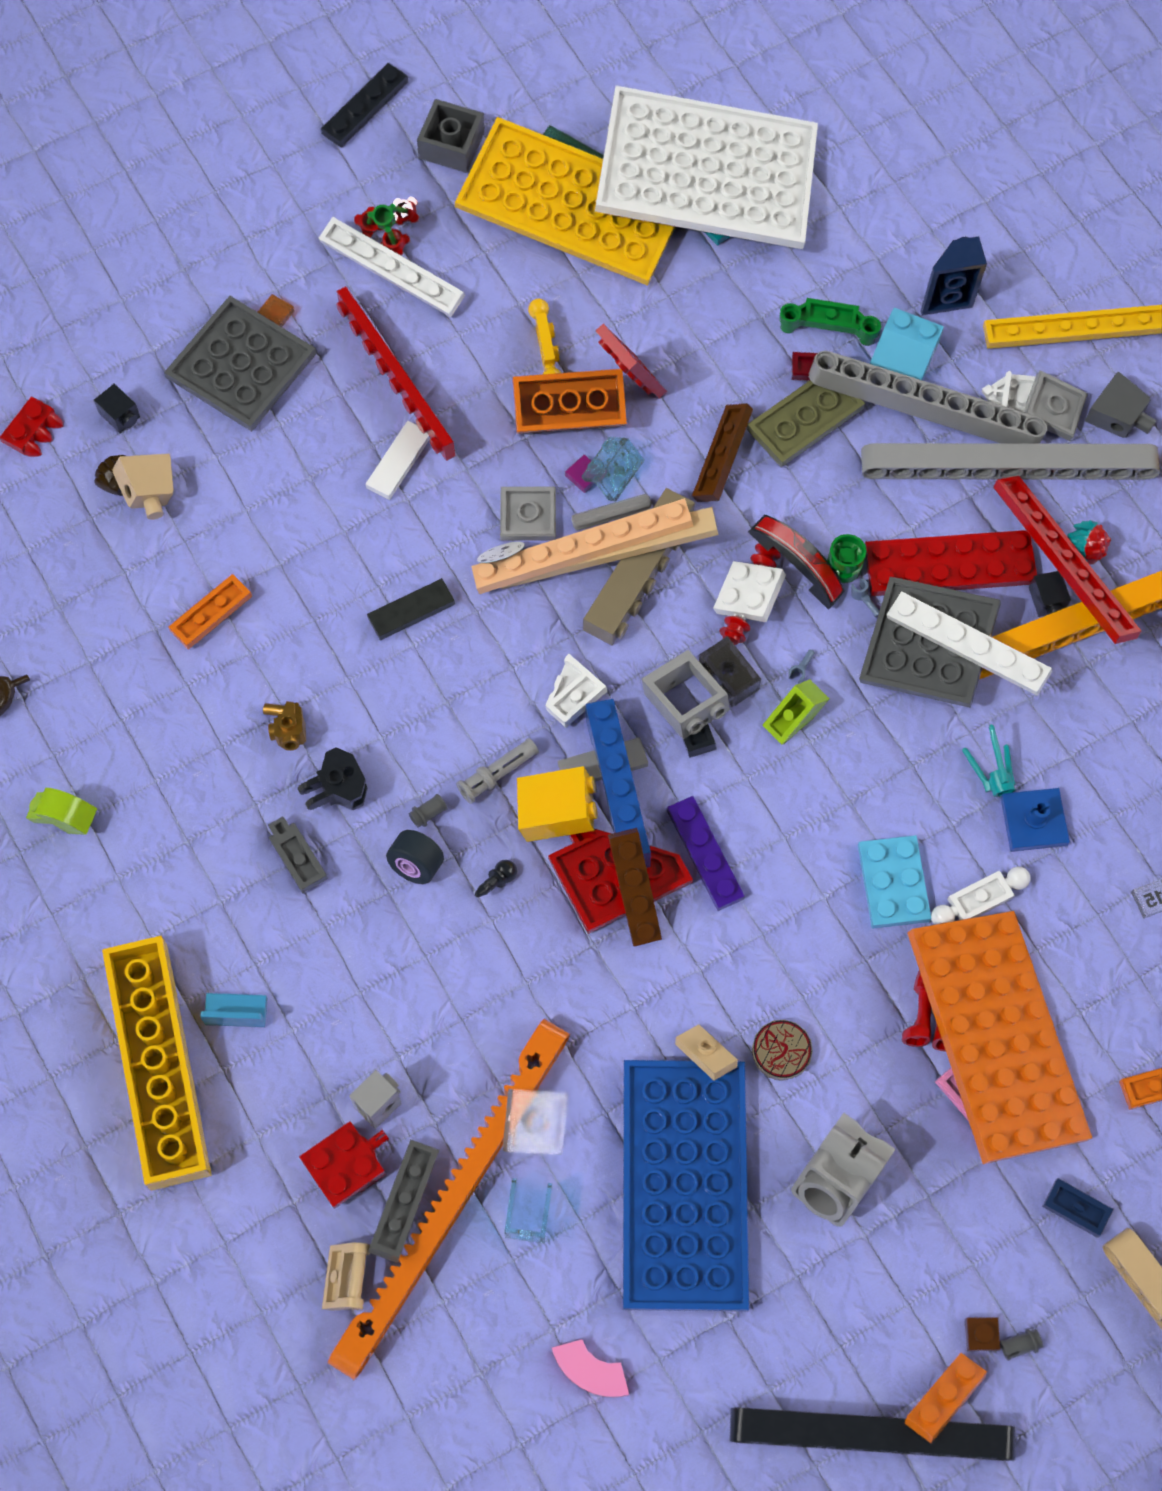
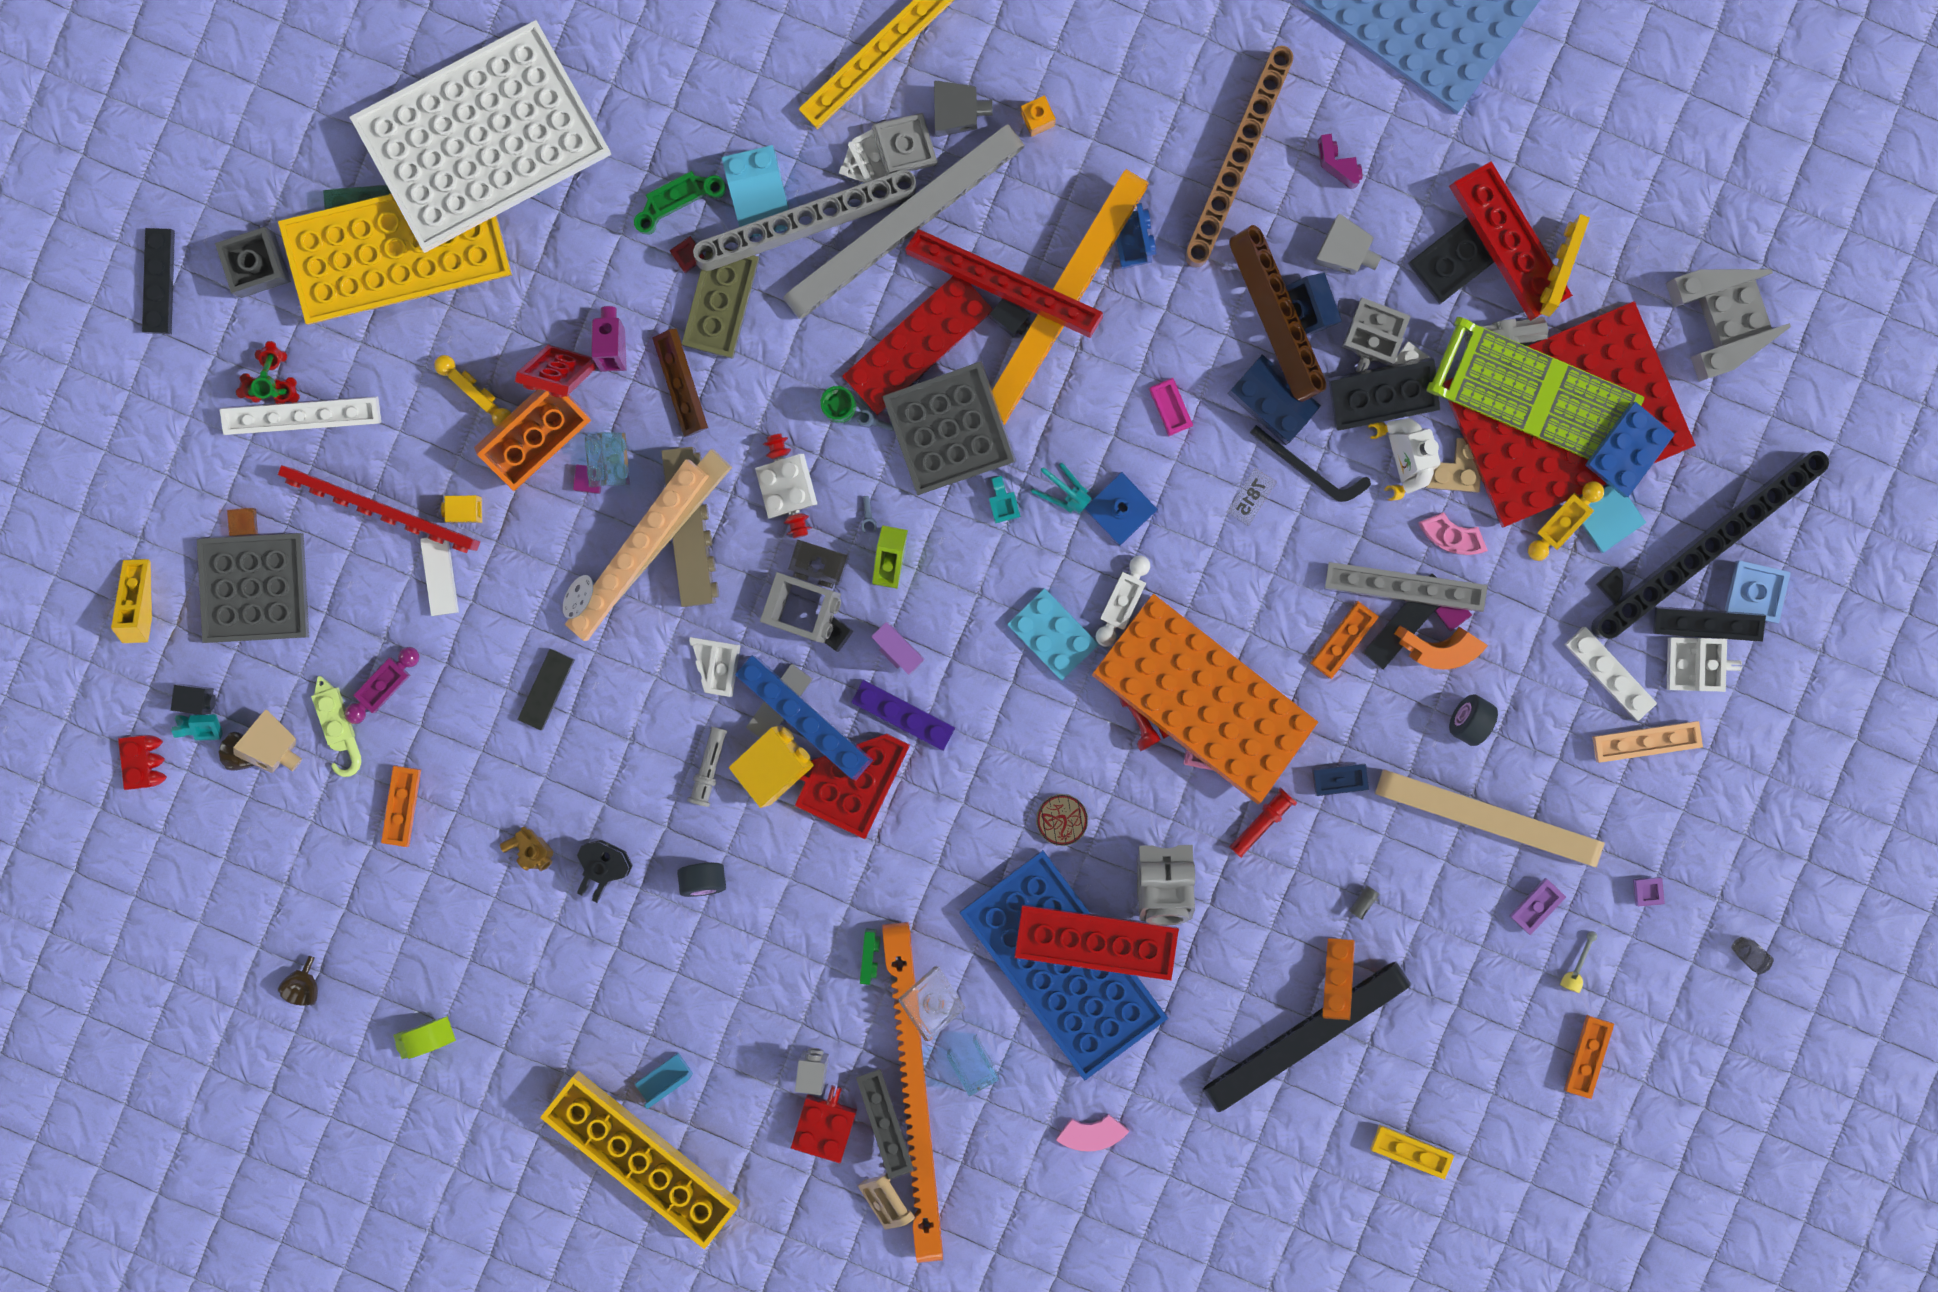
camera: 30 degrees left, 20 degrees up
dark grey hinge [268,816,328,894] -> none
dark grey pin [409,794,448,828] -> none
black bar [475,859,517,897] -> none
light grey tile [500,487,556,540] -> none
light grey axle [571,494,651,530] -> none
reddish brown plate [608,828,662,947] -> none
tan plate [675,1024,738,1080] -> none
slope [748,514,845,609] -> none
white plate [887,591,1052,696] -> none
dark blue slope [920,236,987,315] -> none
reddish brown plate [965,1318,1000,1351] -> none
piece [1068,520,1111,564] -> none
none -> yellow slope [111,559,152,643]
none -> teal plate [171,714,223,740]
none -> yellowish green plate [311,676,362,777]
none -> magenta plate [344,647,420,724]
none -> yellow brick [441,495,482,524]
none -> magenta torso [592,306,627,372]
none -> green plate [860,928,881,985]
none -> medium lavender piece [871,622,925,675]
none -> teal plate [989,476,1021,524]
none -> red plate [1015,904,1179,981]
none -> dark pink tile [1149,378,1193,436]
none -> red pin [1229,787,1297,858]

